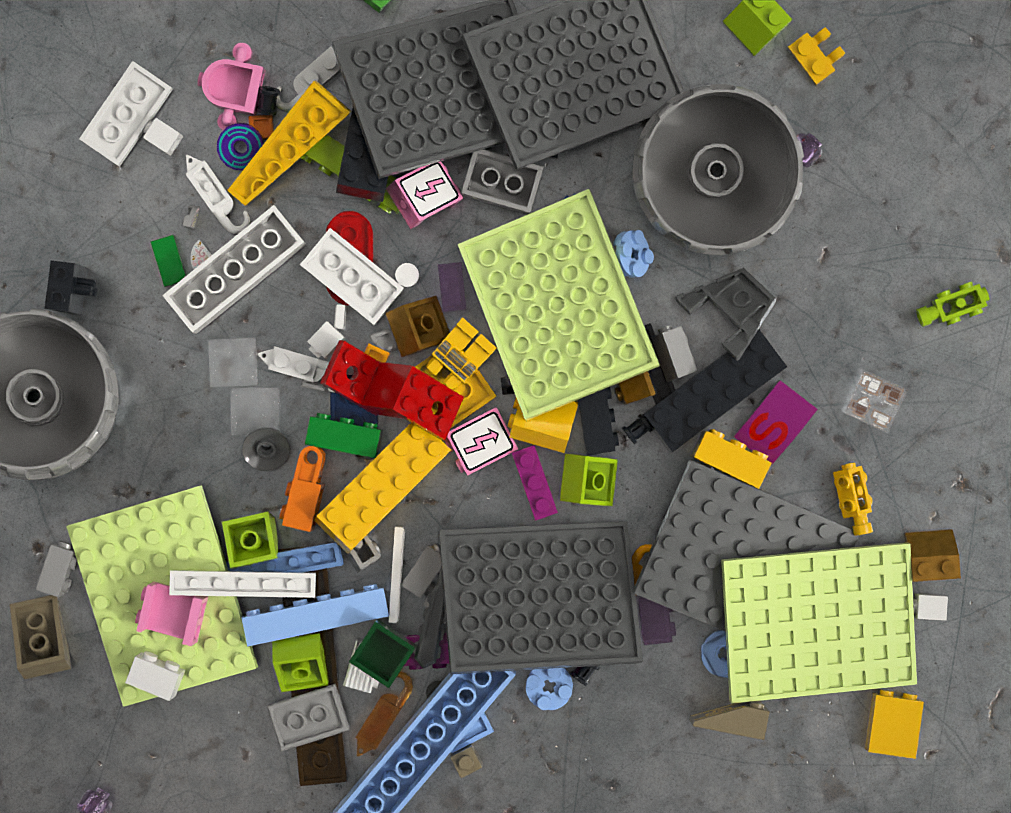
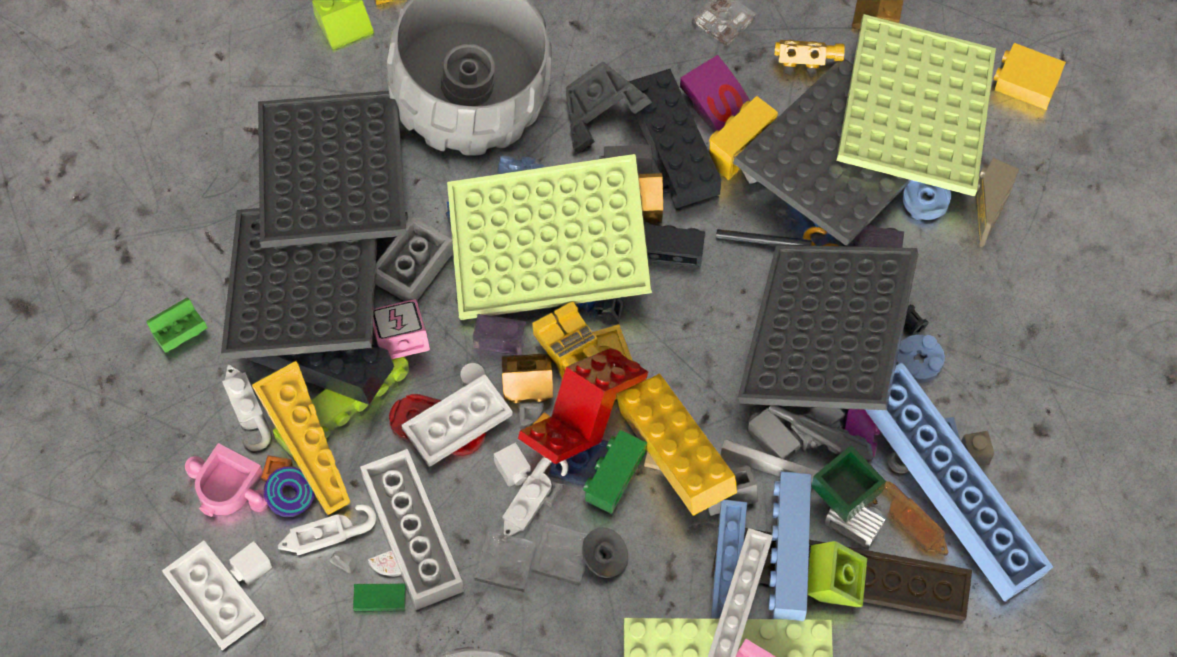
camera: 75 degrees left, 25 degrees down
lime slope [222,512,278,569] -> none
black bush [256,86,280,116] -> none
light grey tile [267,684,350,752] -> none
orange brick [279,446,326,532] -> none
white tile [334,305,347,330] -> none
panel [444,407,518,476] -> none
yellow brick [507,398,579,453] -> none
magenta brick [512,445,558,521] -> none
lime slope [560,453,618,506] -> none
black bush [622,414,653,445] -> none
white brick [913,593,948,620] -> none
none -> black bar [716,229,812,246]

